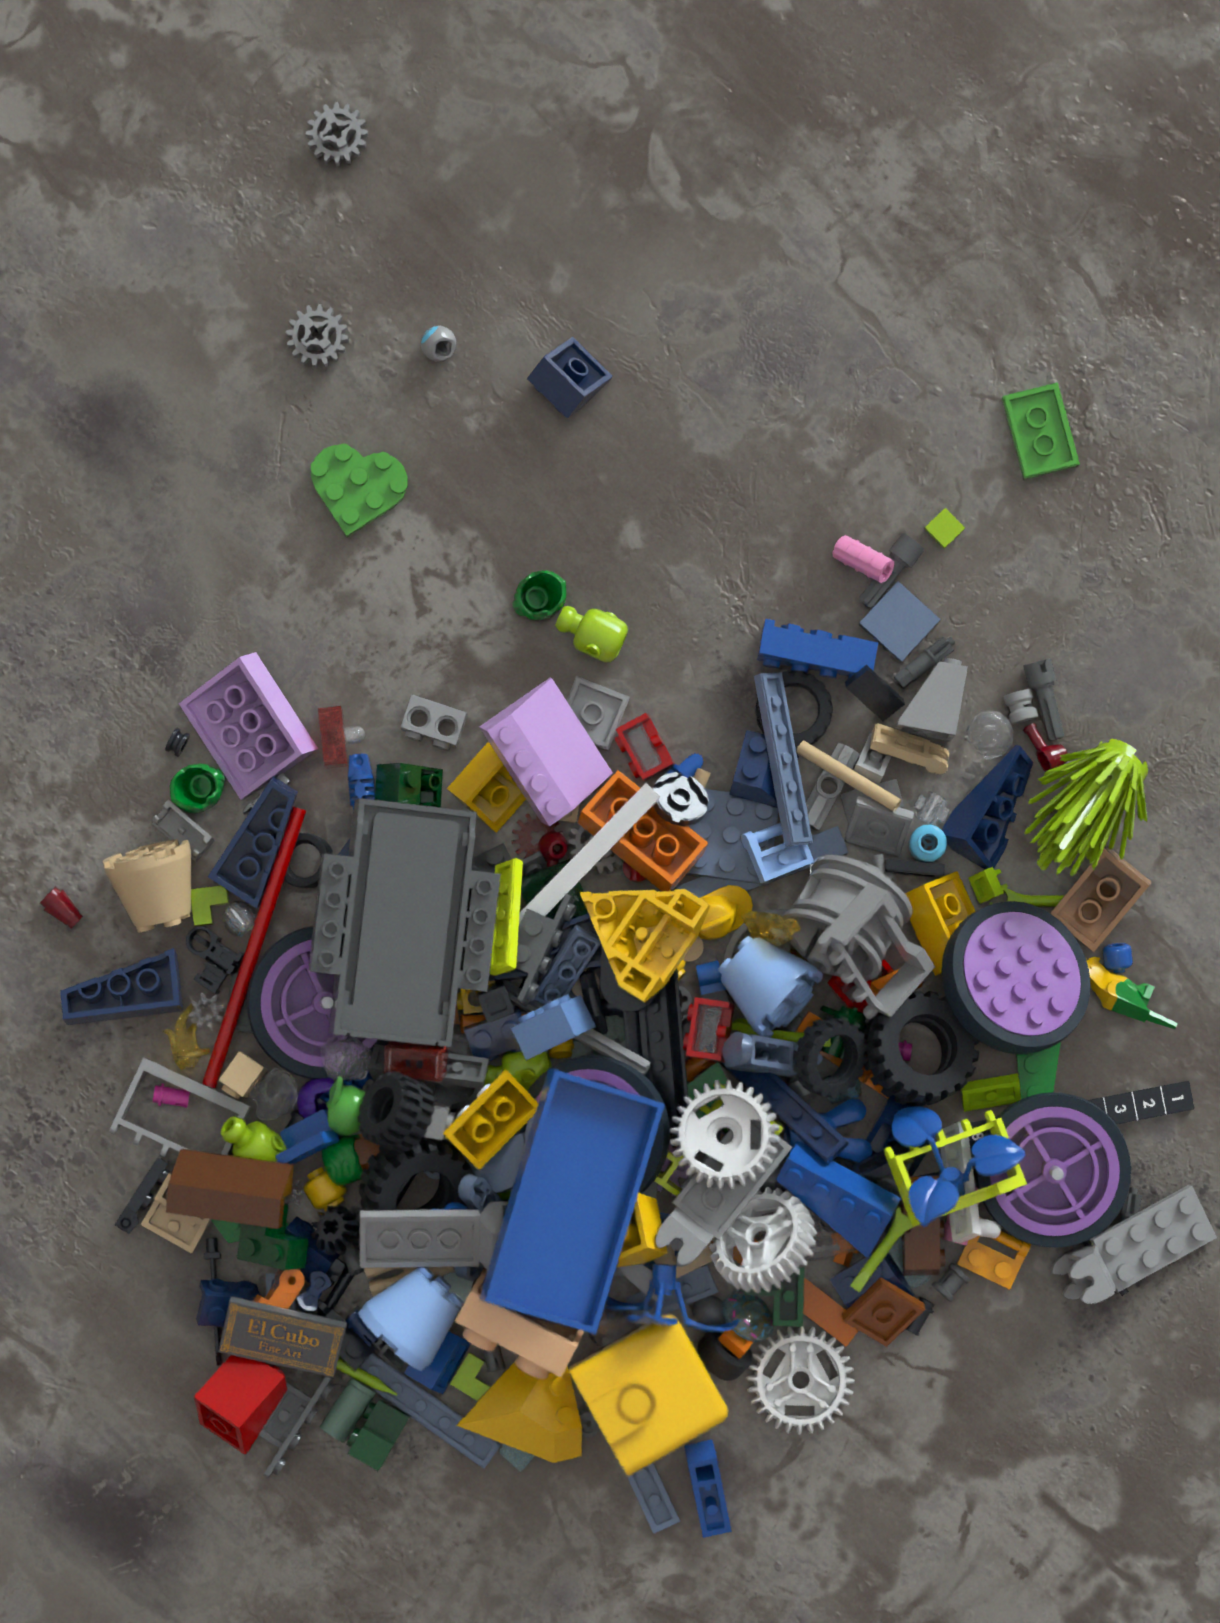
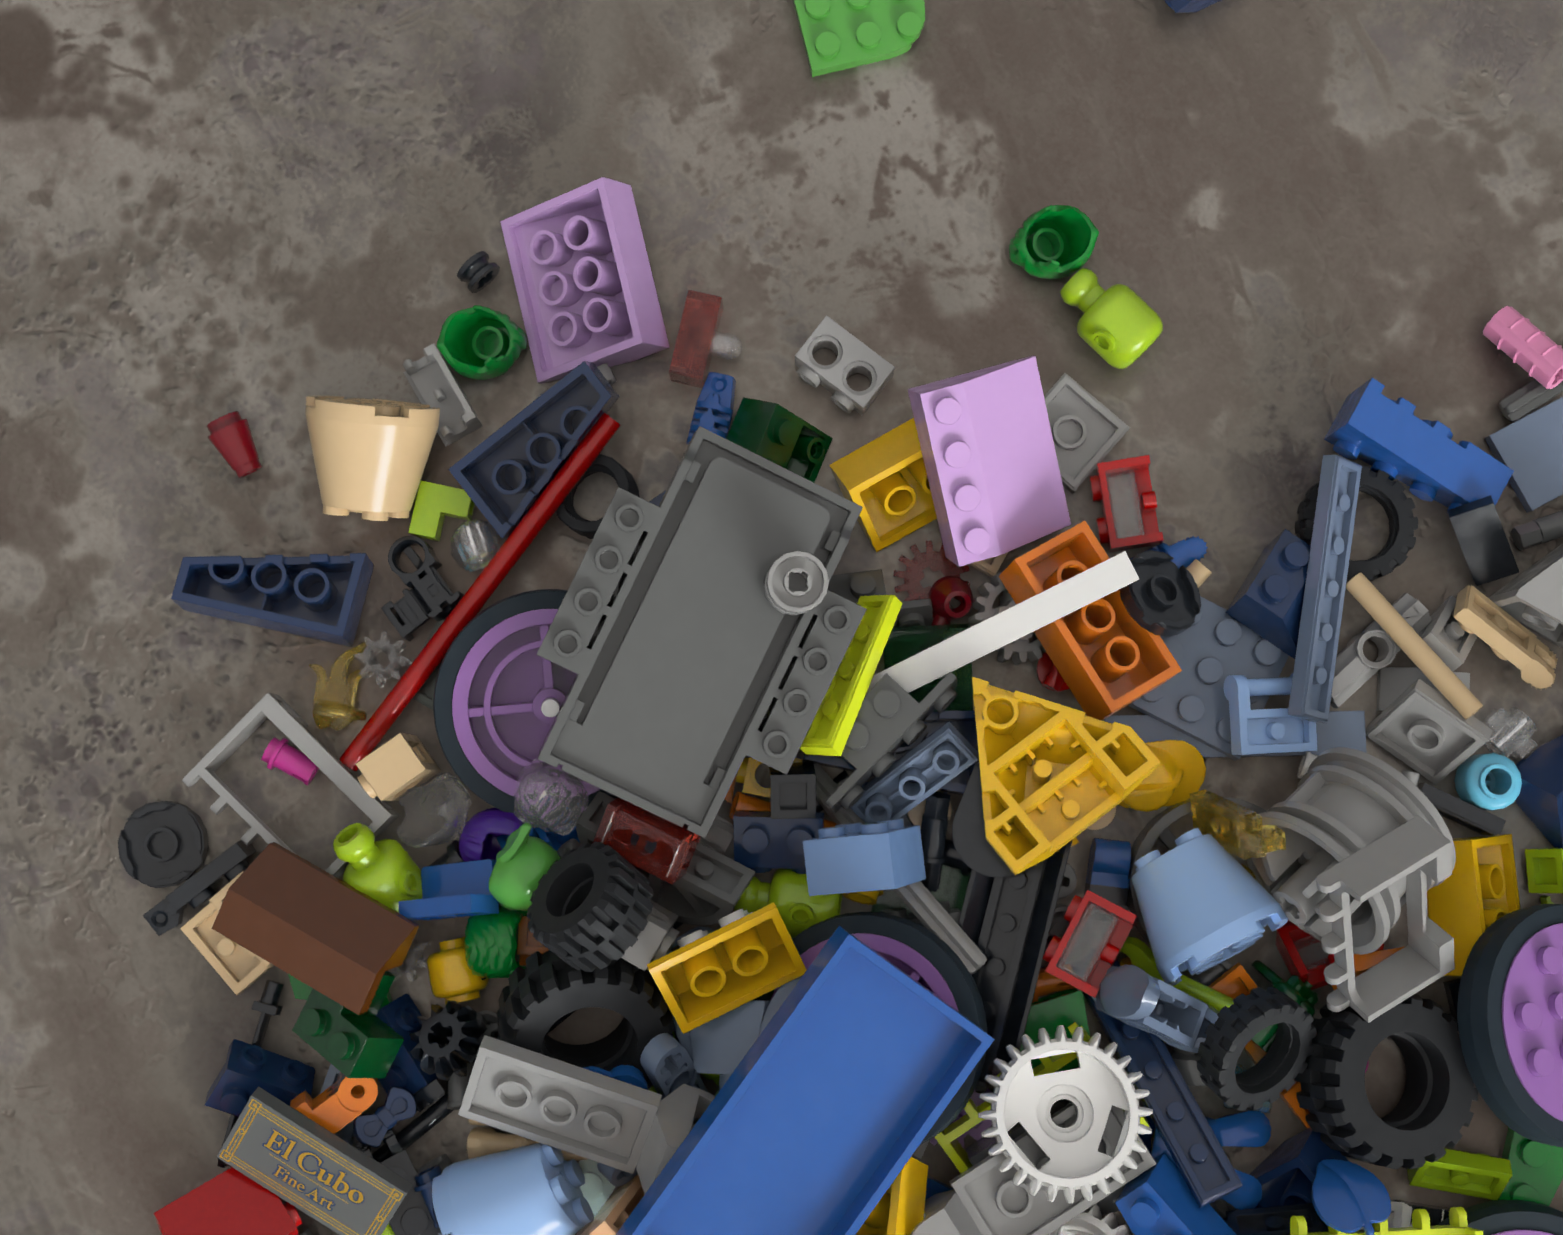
camera: 25 degrees right, 0 degrees up
none -> black tile [118,801,209,888]
none -> light grey wheel [764,551,829,616]

